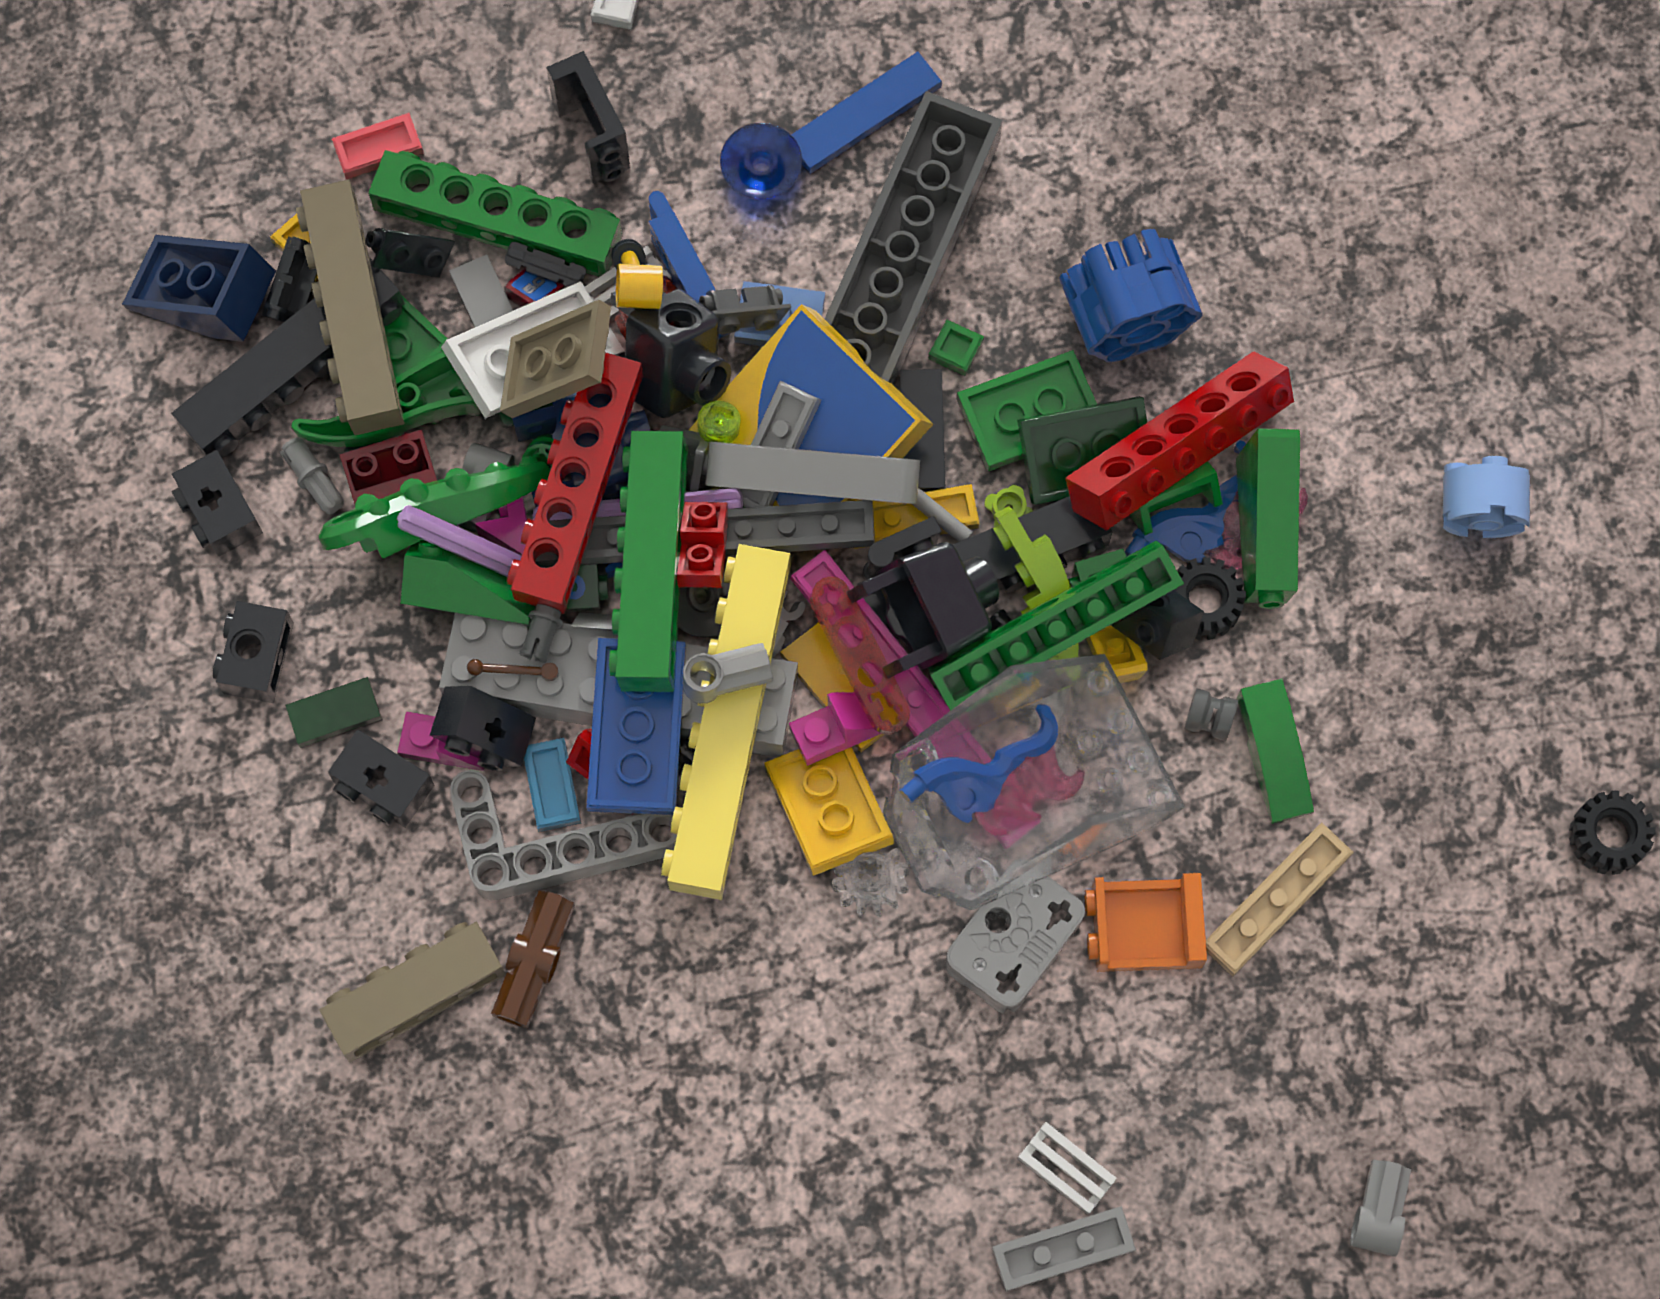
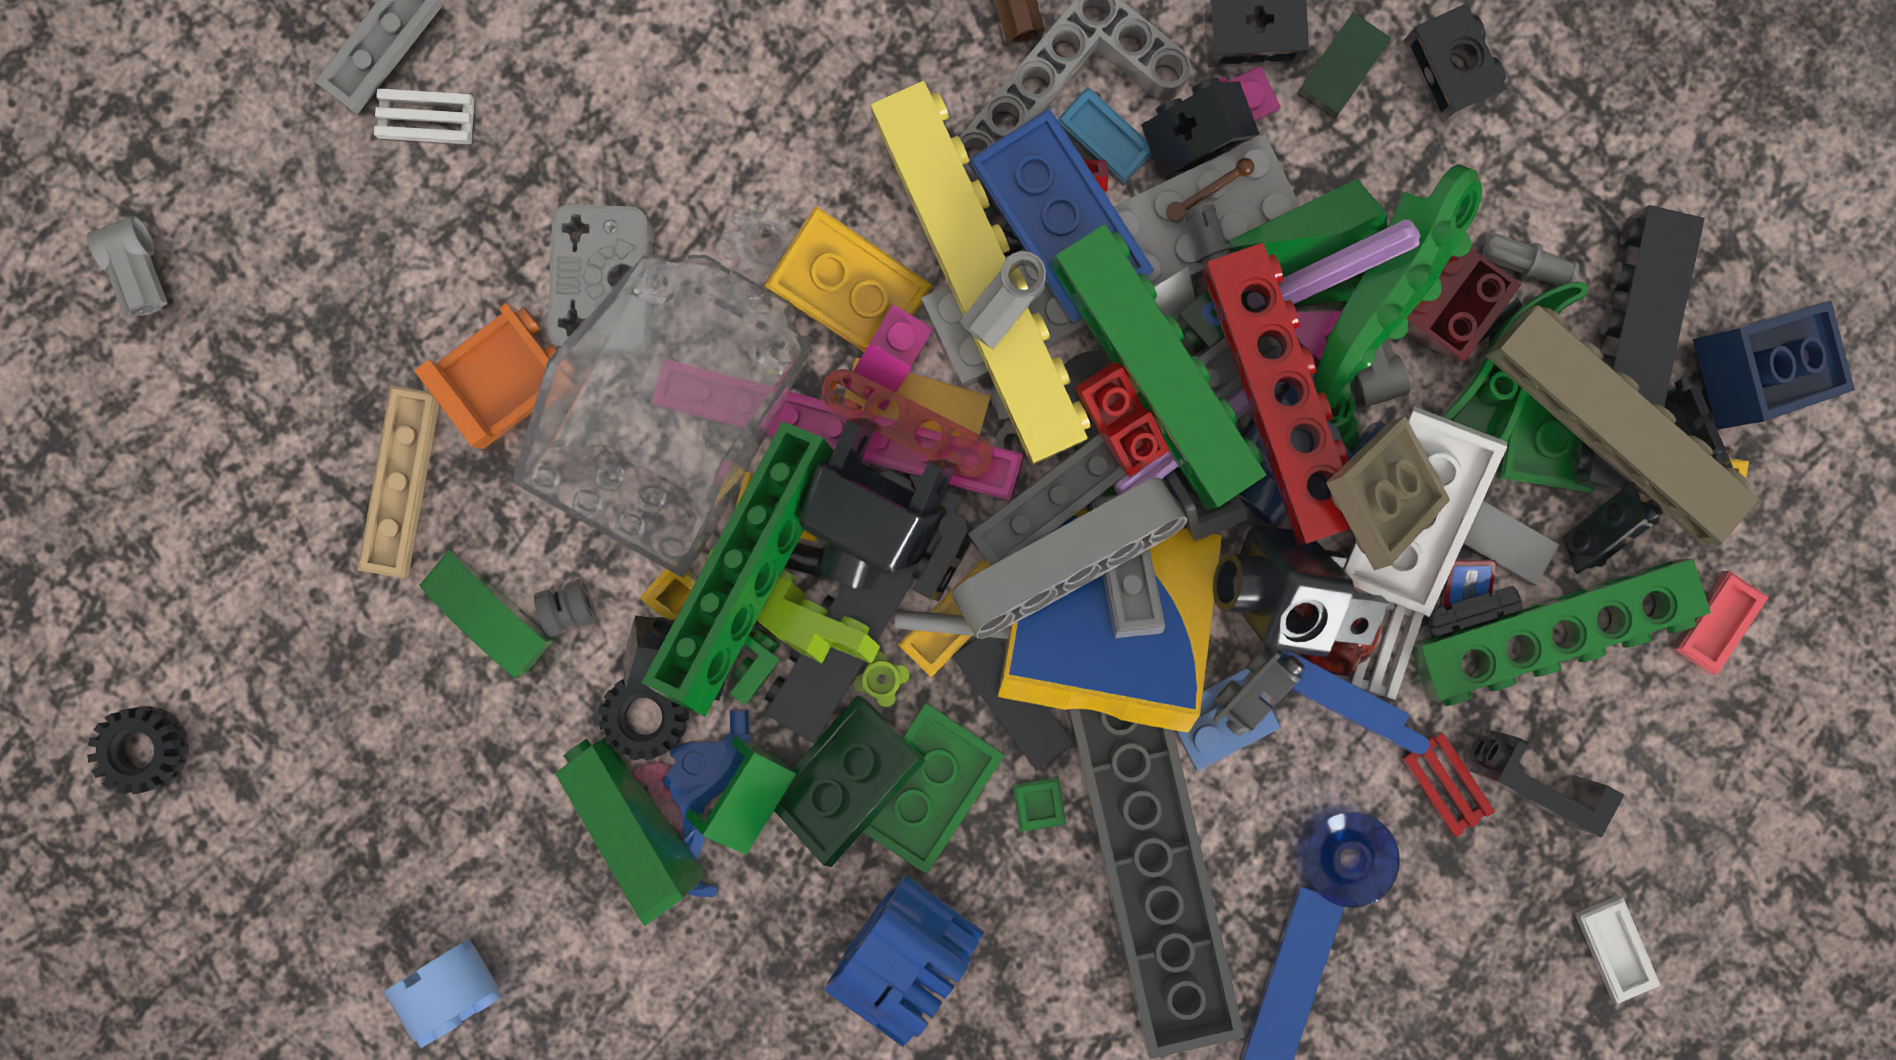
camera: 140 degrees right, 15 degrees up
black brick [171,450,263,557] -> none
yellow piece [611,239,663,309] -> none
clear neon green tile [697,401,741,443] -> none
piece [899,704,1085,836] -> none
red brick [1066,351,1294,530] -> none
none -> red tile [1400,731,1495,838]

